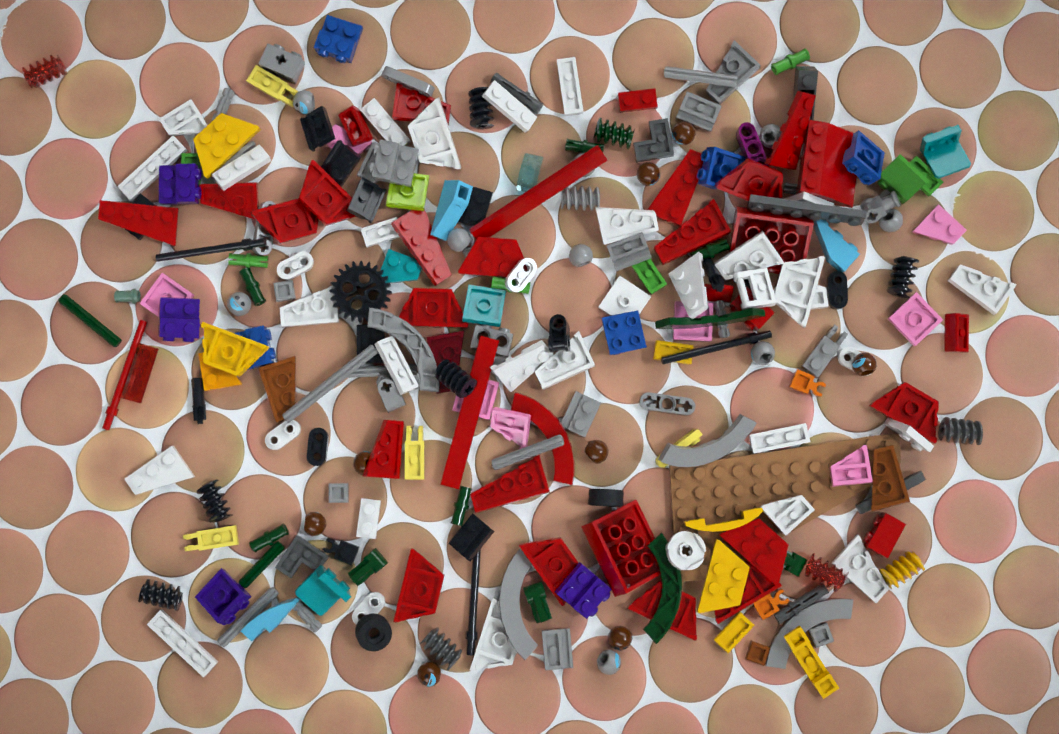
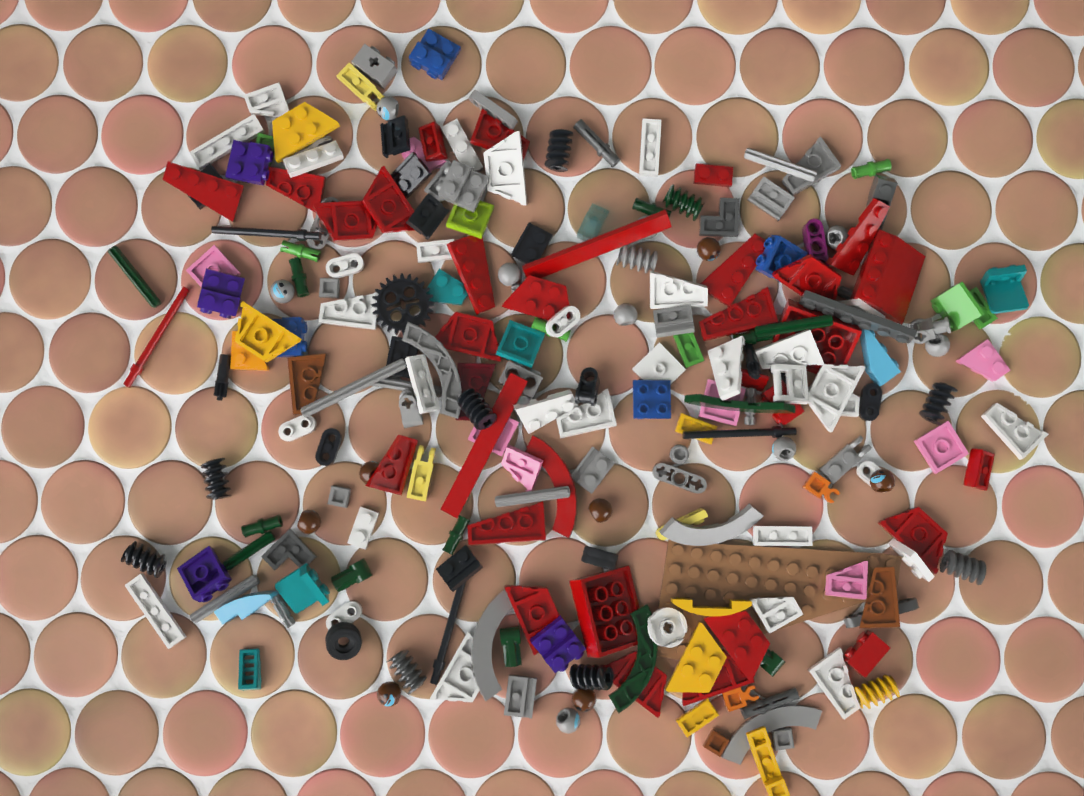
camera: 10 degrees right, 0 degrees up
clear red piece [22,54,67,88] -> none
sand green pin [114,289,141,304] -> none
clear red plate [121,343,159,403] -> none
white wing [125,446,195,495] -> none
light yellow hinge [183,525,239,551] -> none
light grey axle [212,88,234,121] -> none
black plate [323,538,360,565] -> none
red wing [393,548,445,623] -> none
medium azure slope [430,180,473,241] -> none
white plate [482,80,537,133] -> none
reddish brown piece [672,121,696,145] -> none
clear red piece [805,553,849,592] -> none
blue plate [842,130,885,185] -> none
none -> teal slope [238,648,261,691]
none -> black piece [569,664,614,690]
none -> light grey plate [670,445,689,464]
none -> dark green axle [755,314,833,338]

